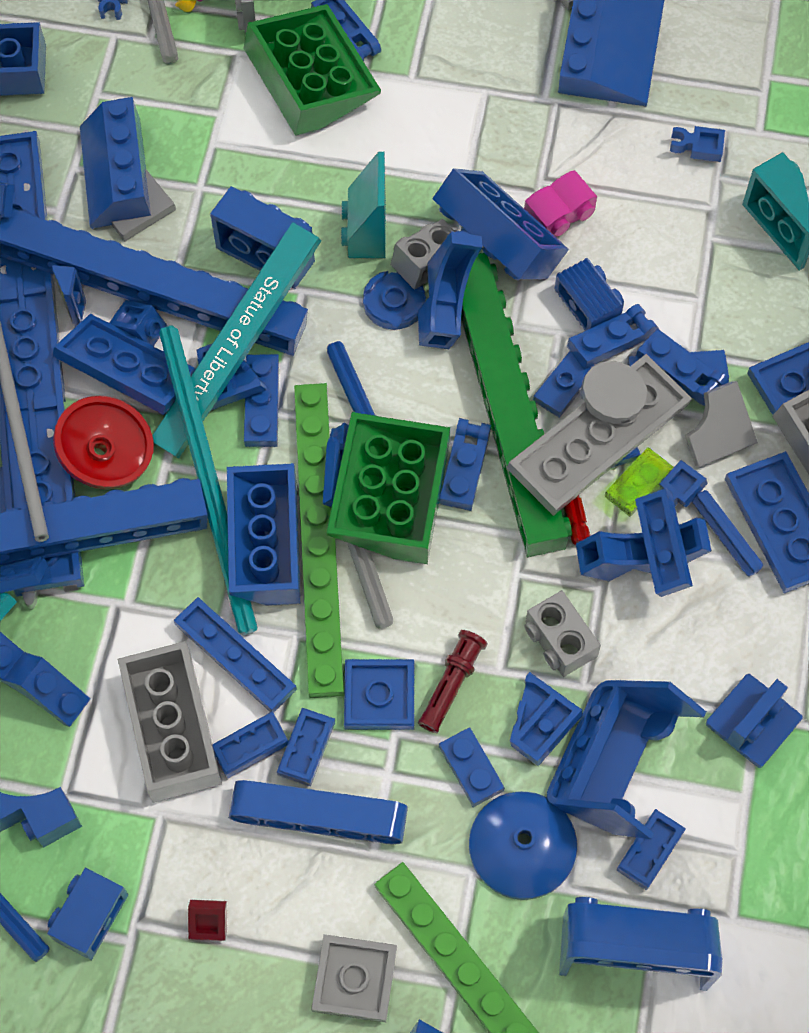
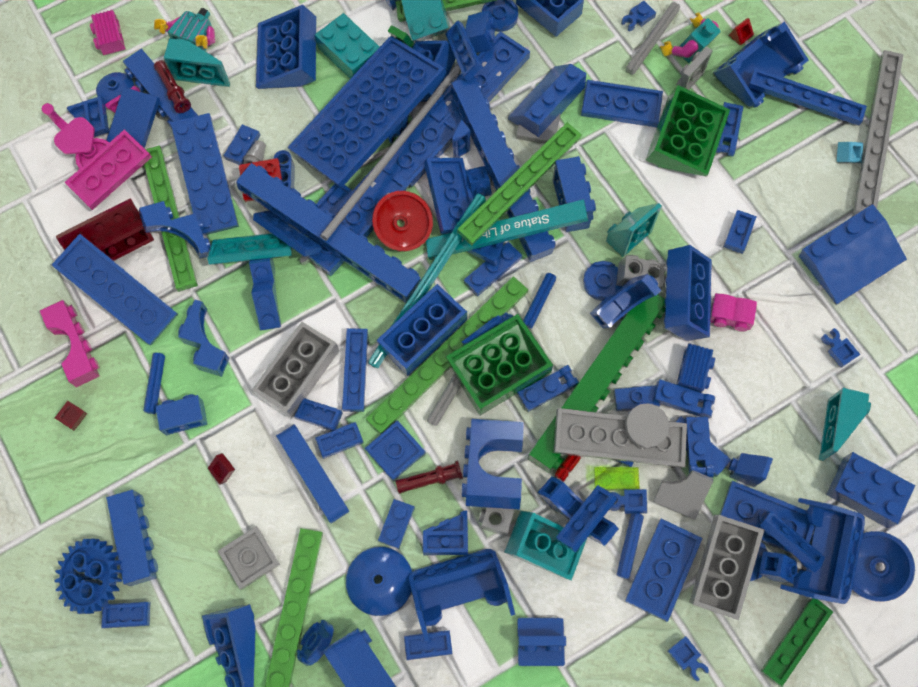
camera: 50 degrees right, 5 degrees up
none -> blue tile [297,619,334,666]
none -> bright green plate [457,122,582,245]
none -> blue arch [462,419,524,510]
none -> teal slope [504,510,587,581]
none -> blue tile [581,80,663,128]
none -> blue plate [723,209,757,254]
none -> blue slope [728,453,773,487]

